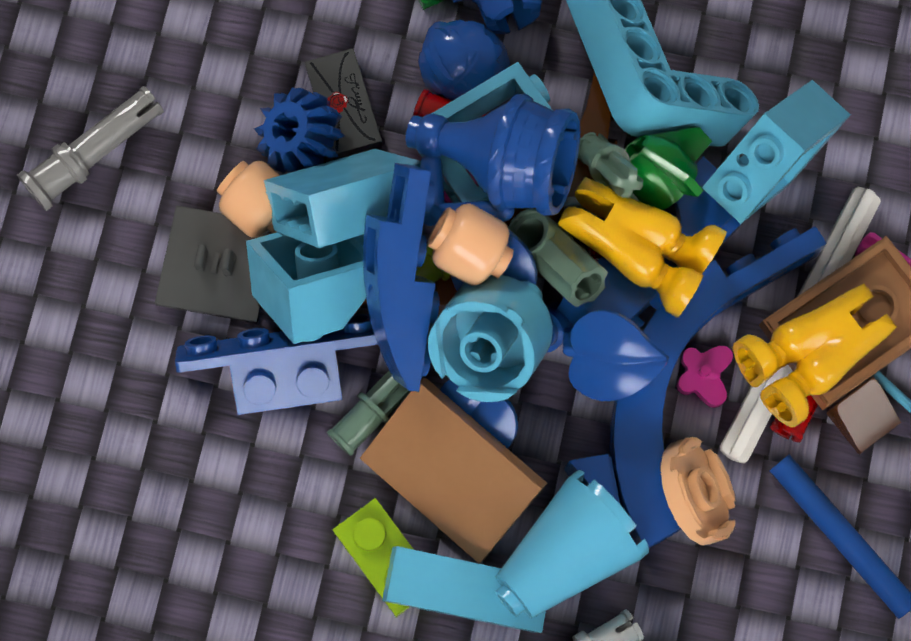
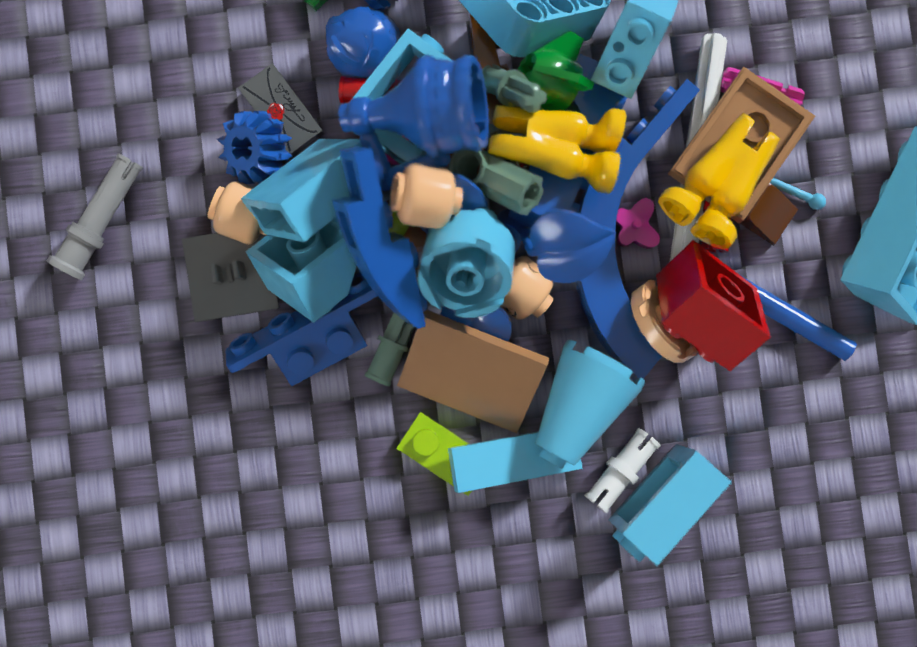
camera: 15 degrees left, 10 degrees up
blue slope [564,454,620,504] -> none
none -> light nougat head [500,256,554,320]
none -> red brick [656,240,771,372]

